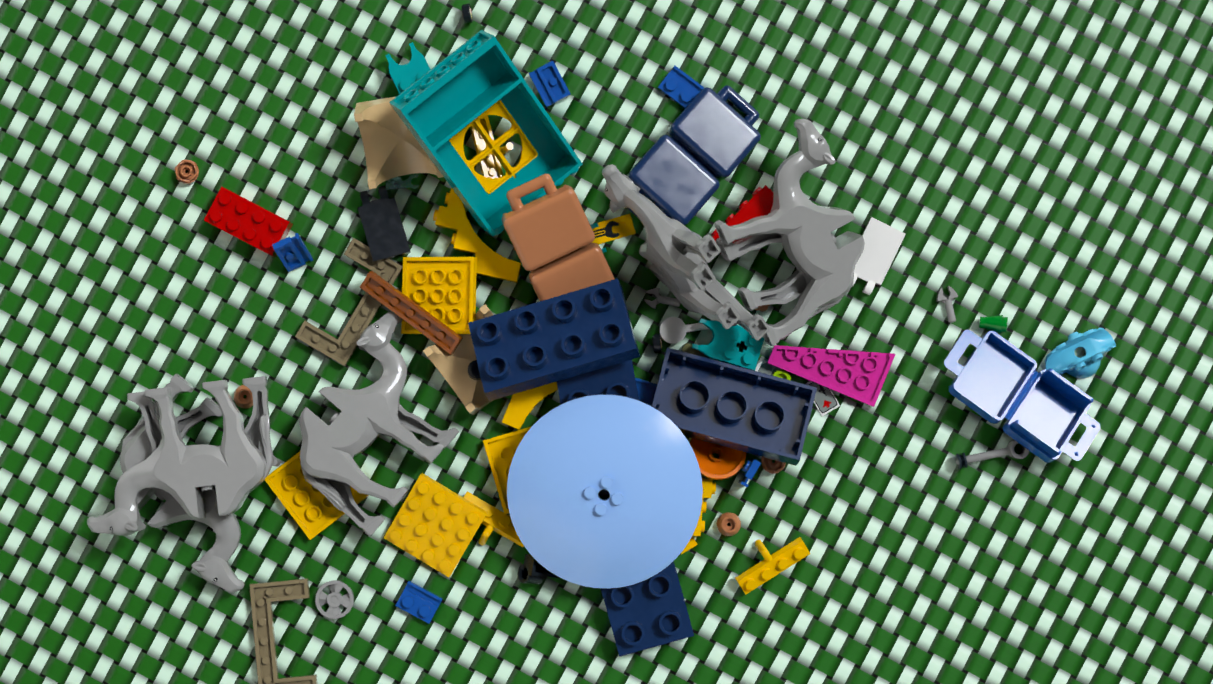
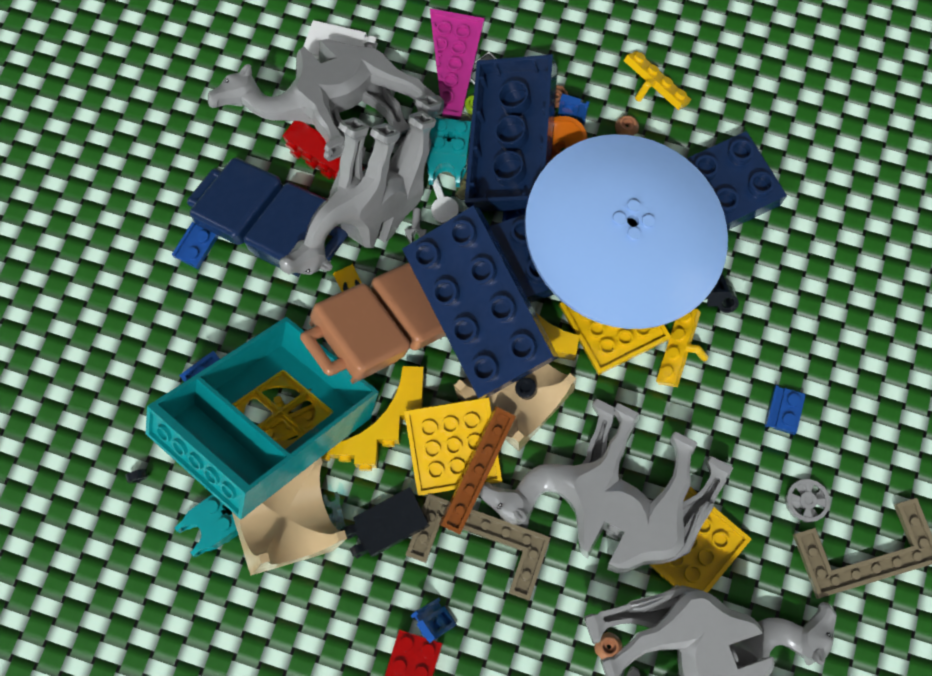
camera: 100 degrees left, 15 degrees down
yellow plate [384,473,488,577] -> none

